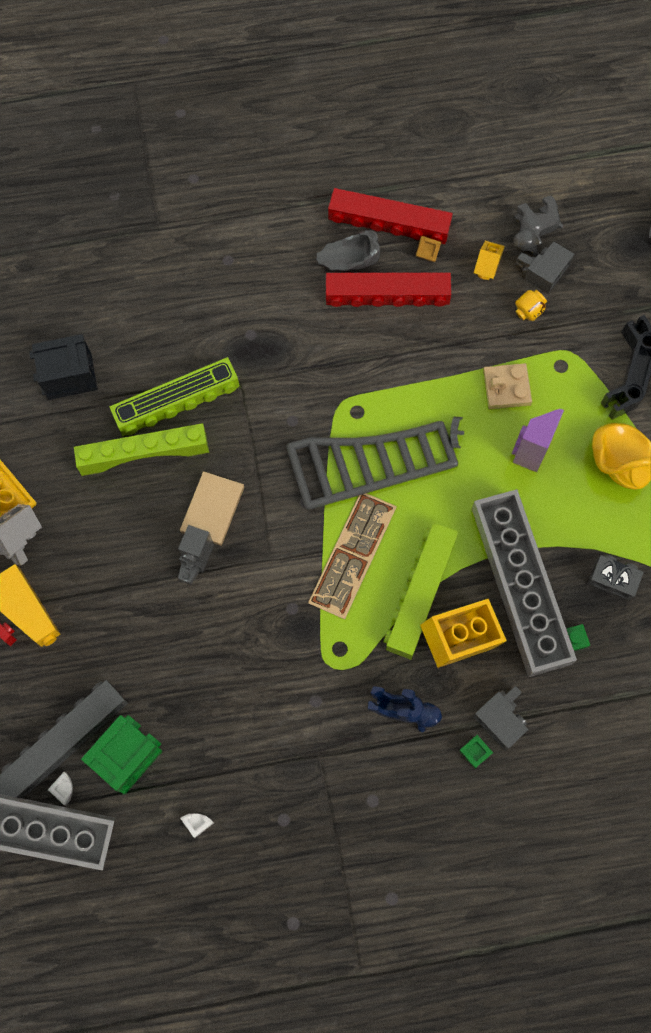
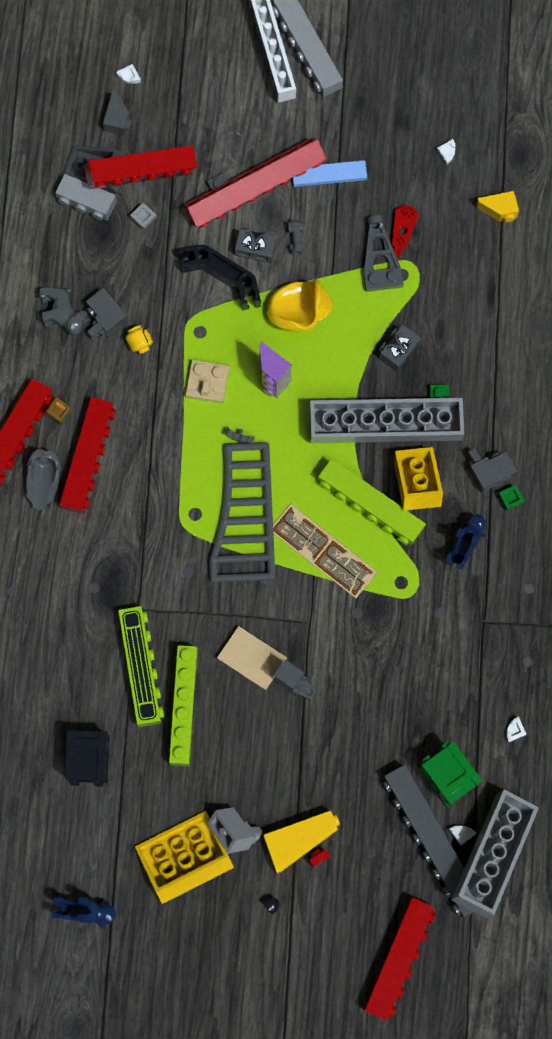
camera: 80 degrees left, 5 degrees up
yellow slope [474,240,505,280] -> none

